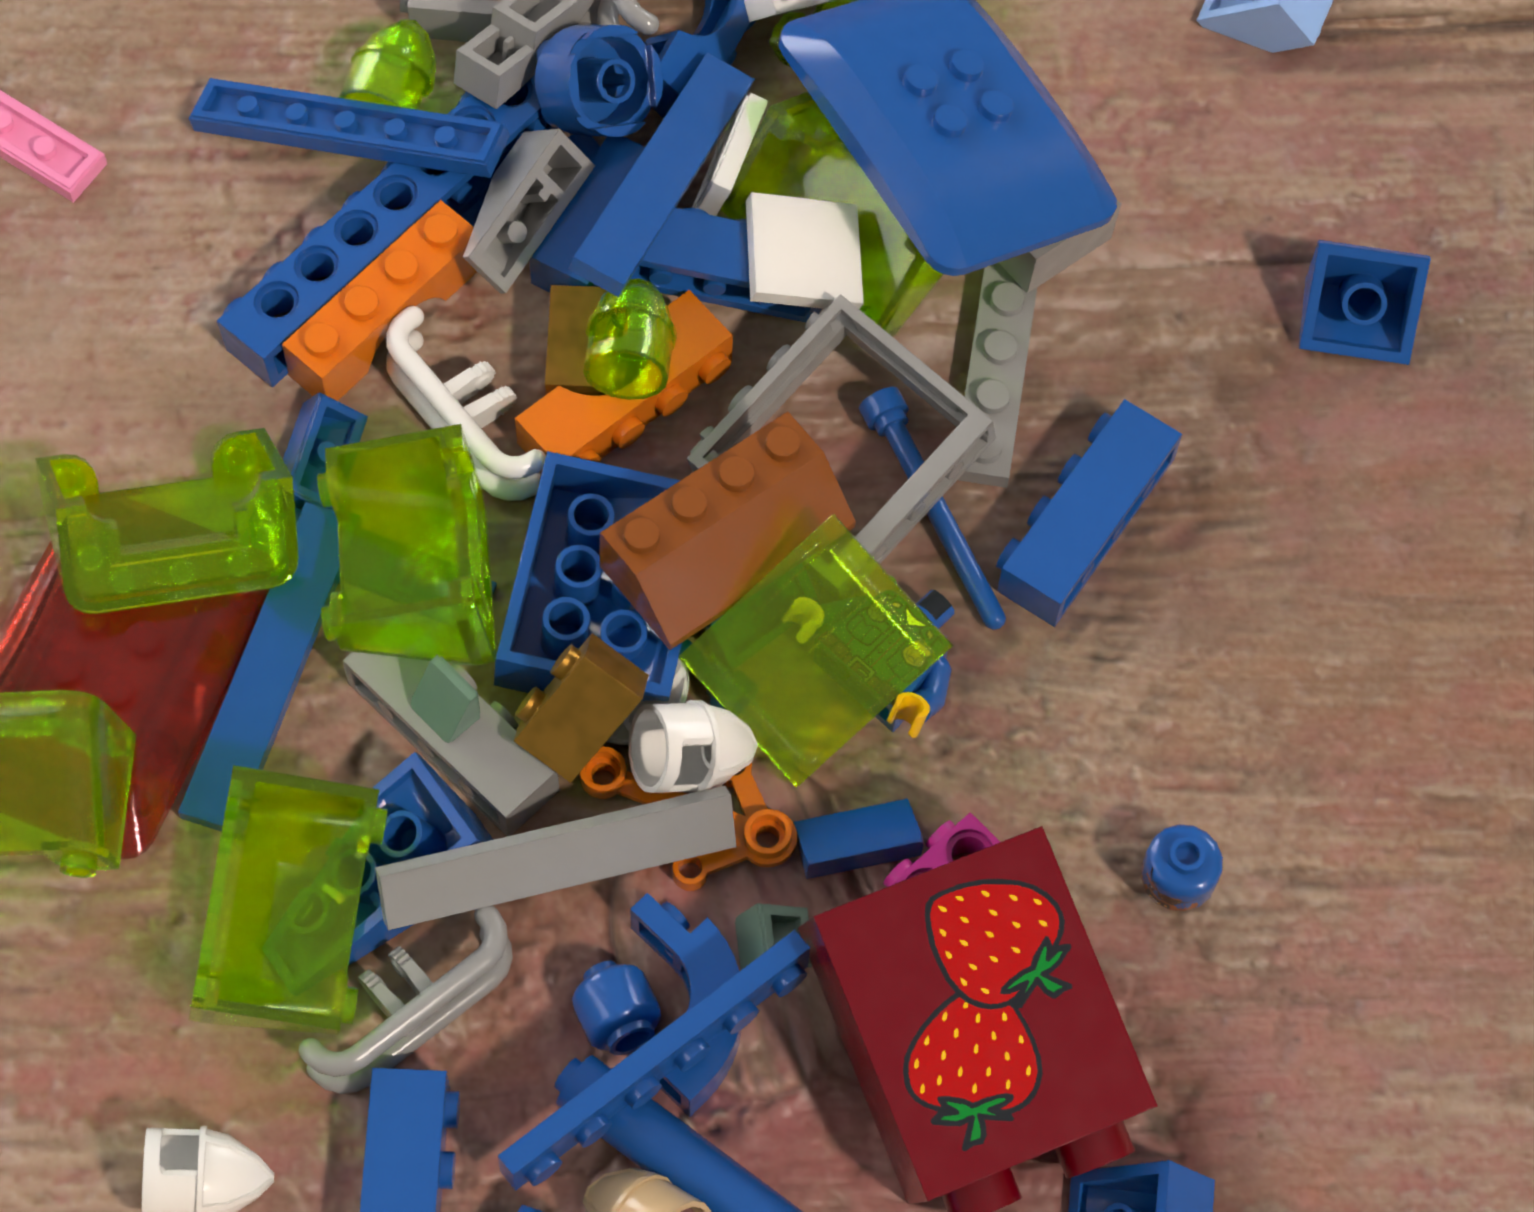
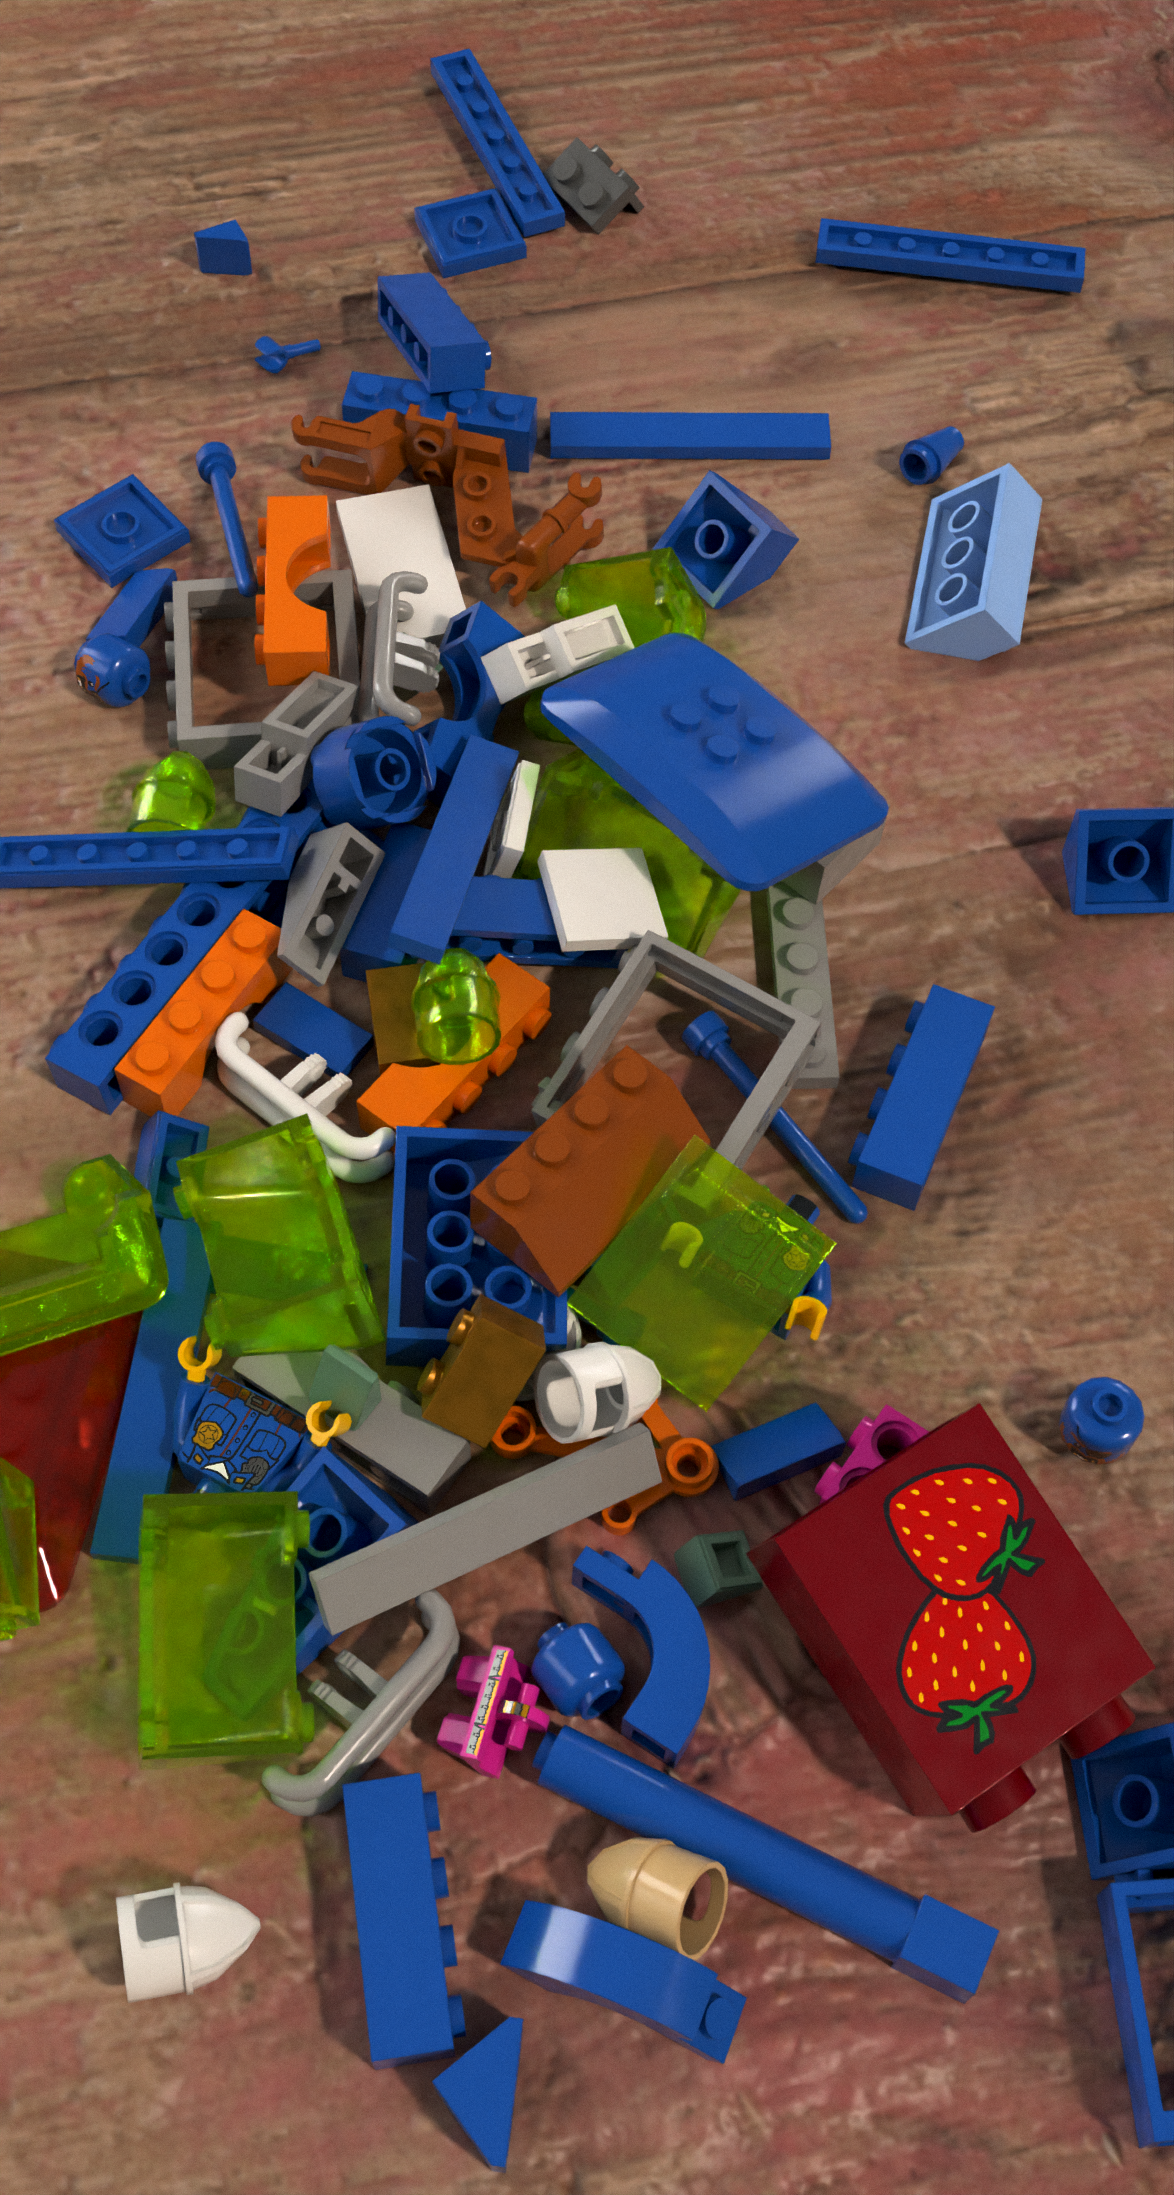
camera: 10 degrees left, 5 degrees down
blue plate [498,929,810,1191] -> none
none -> torso [173,1335,352,1529]
none -> blue tile [253,982,374,1078]
none -> dark pink hips [437,1645,550,1779]

